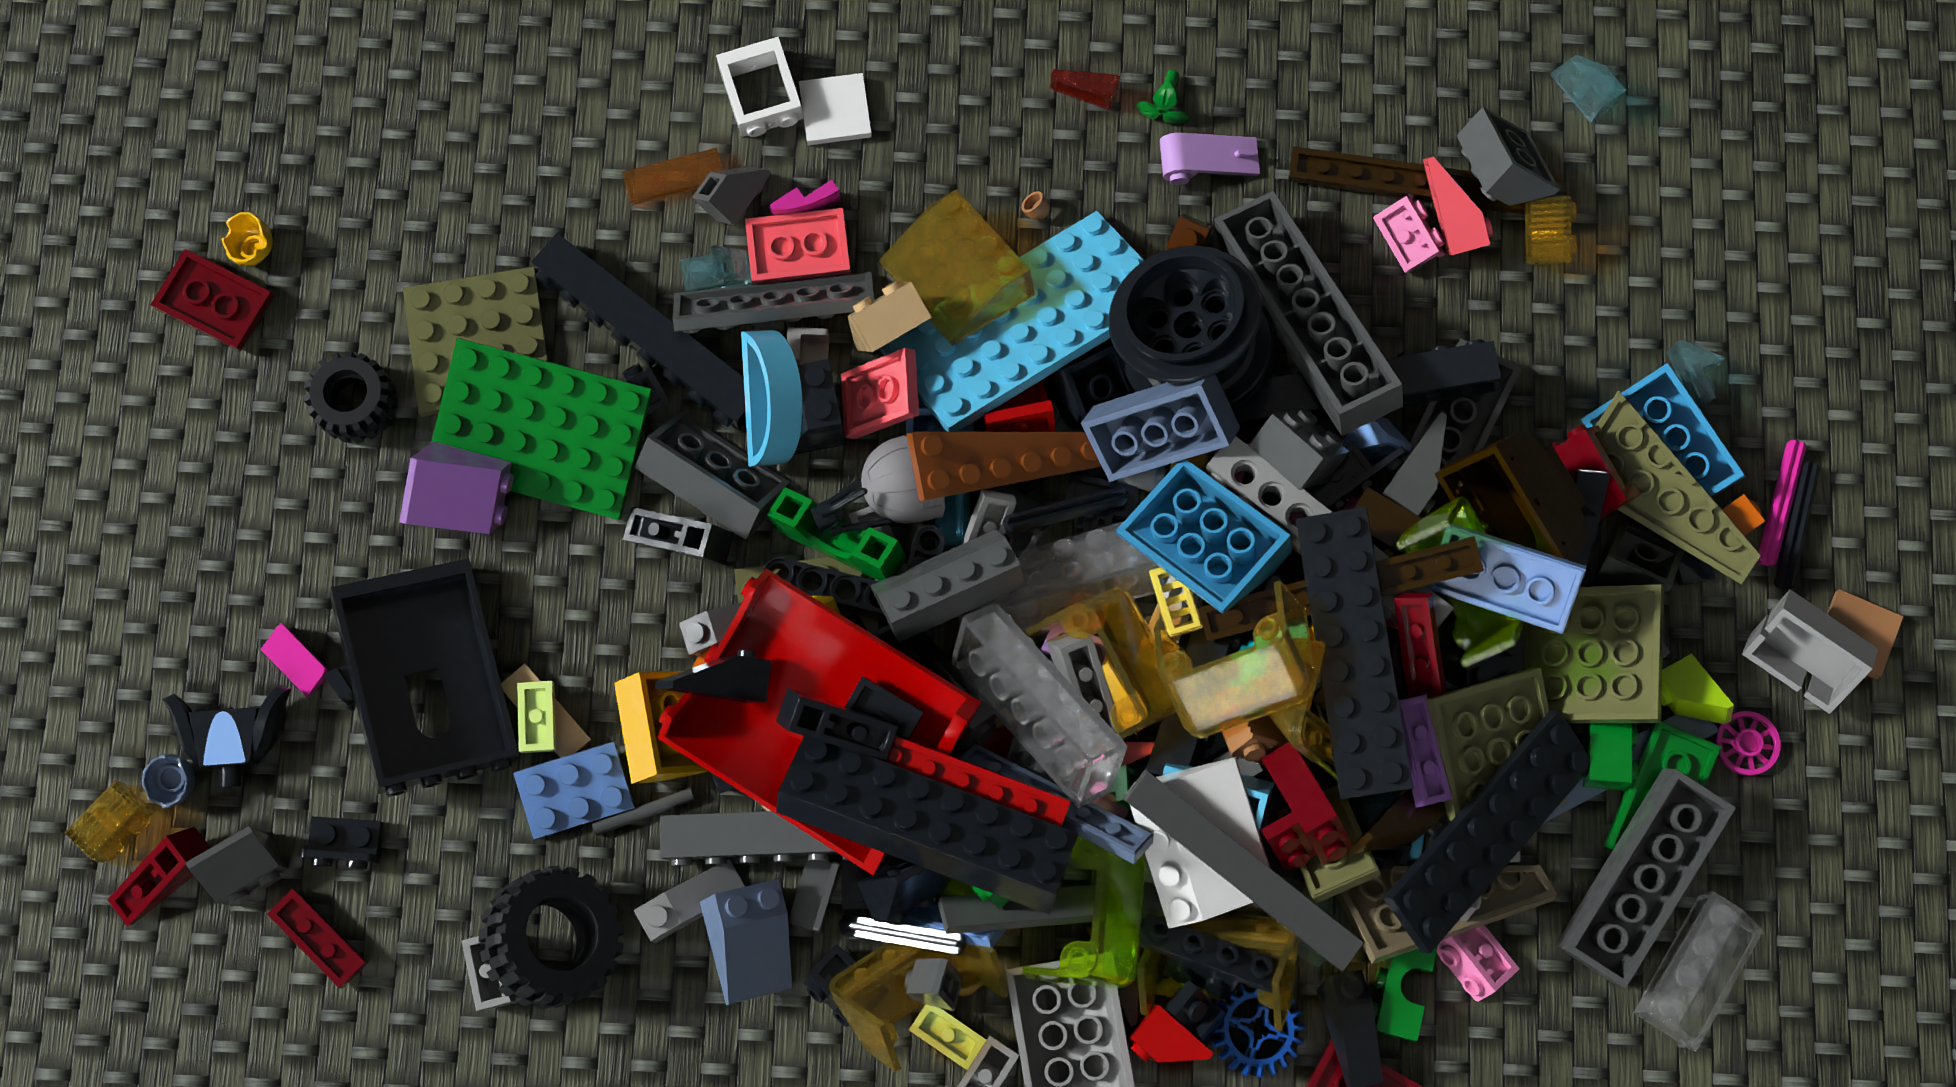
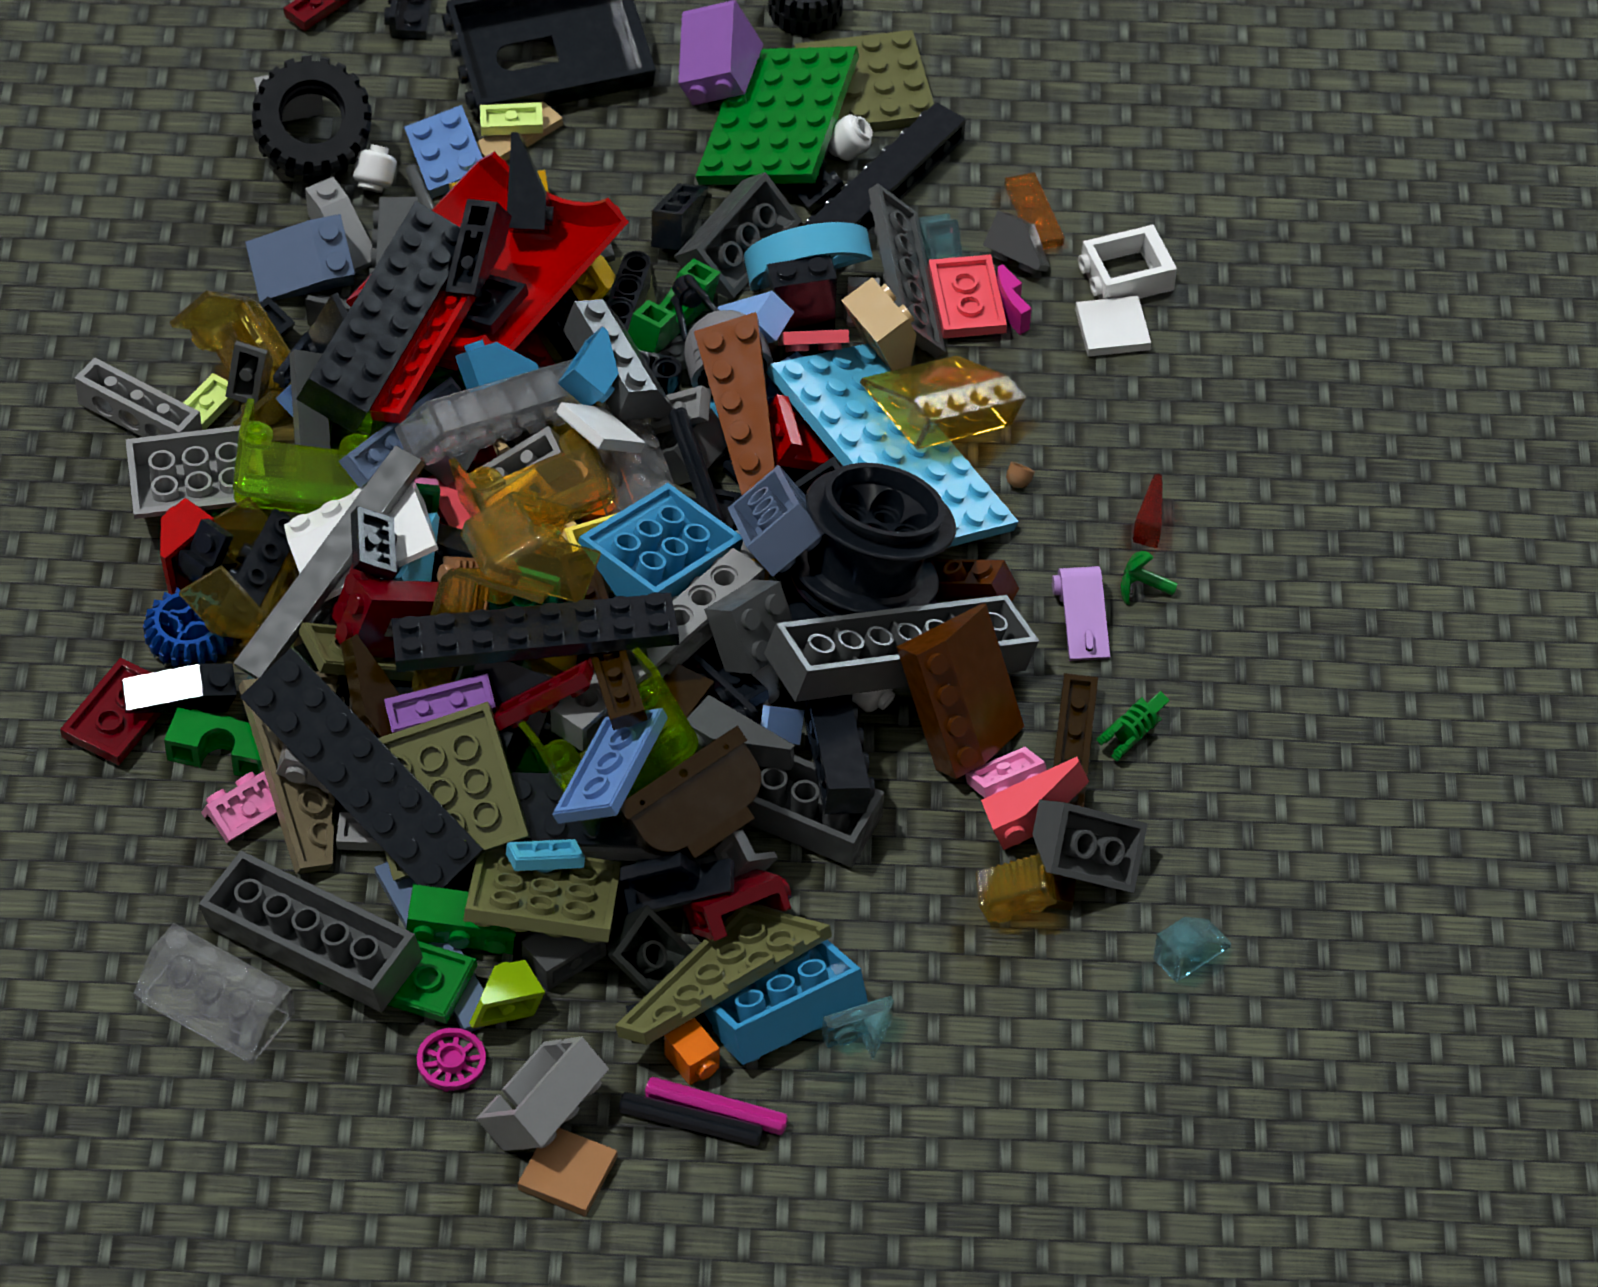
camera: 90 degrees right, 25 degrees down
none -> black bracket [351,506,399,581]
none -> white head [352,144,397,193]
none -> dark azure slope [455,339,539,394]
none -> medium azure plate [506,839,585,872]
none -> white tile [556,402,646,453]
none -> dark azure slope [558,326,619,406]
none -> light blue slope [718,291,794,343]
none -> white head [827,115,873,161]
none -> reddish brown slope [897,603,1025,779]
none -> green hinge [1096,691,1170,761]

